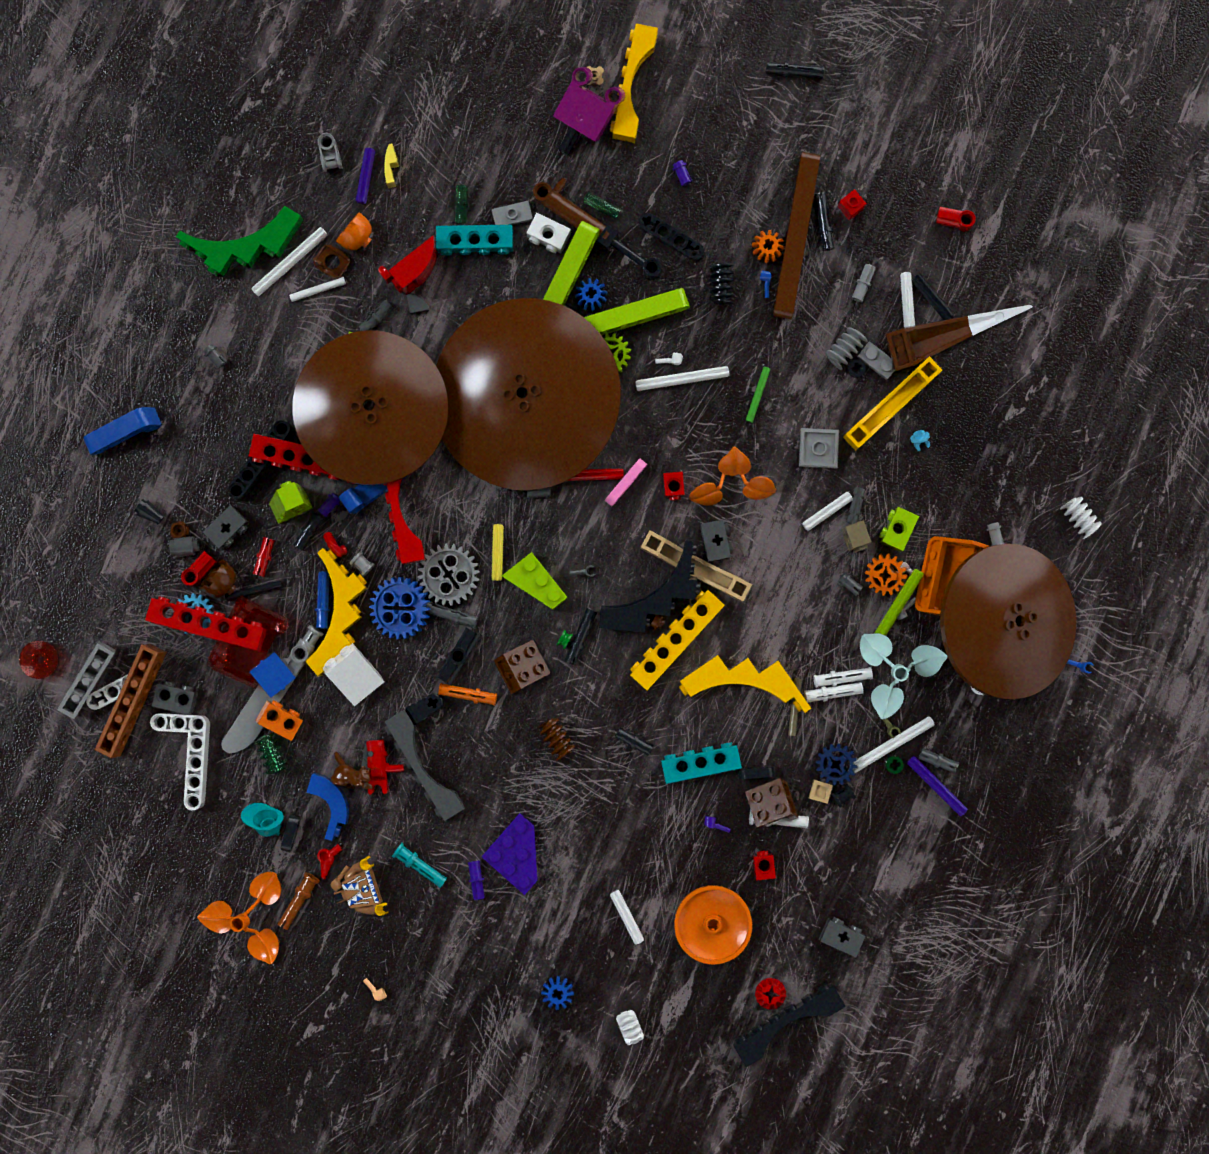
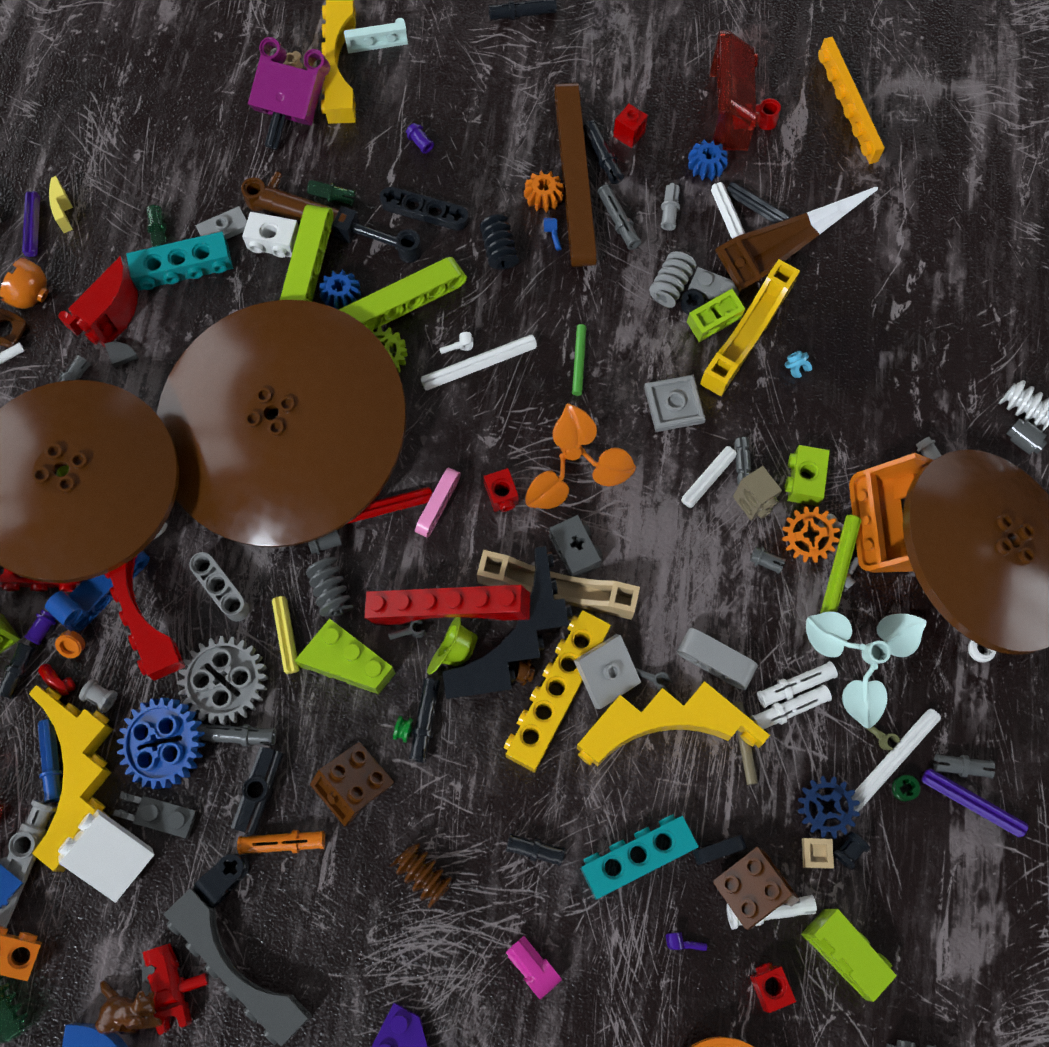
camera: 20 degrees left, 15 degrees down
none -> orange tile [55,630,85,658]
none -> dark grey hinge [113,792,198,839]
none -> light grey beam [189,552,249,622]
none -> dark grey piece [306,557,353,617]
none -> light aqua hinge [344,18,408,53]
none -> red arch [364,585,530,625]
none -> lime piece [427,617,478,675]
none -> dark pink piece [505,936,562,1000]
none -> light grey plate [574,634,641,709]
none -> dark grey pin [597,184,641,250]
none -> dark grey hand [636,668,673,692]
none -> light grey beam [676,628,758,690]
none -> lime brick [687,288,745,342]
none -> blue gear [688,139,728,181]
none -> clear red windscreen [710,30,760,151]
none -> lime wedge [801,909,897,1002]
none -> light orange plate [818,36,885,164]
none -> dark grey brick [1006,418,1048,455]

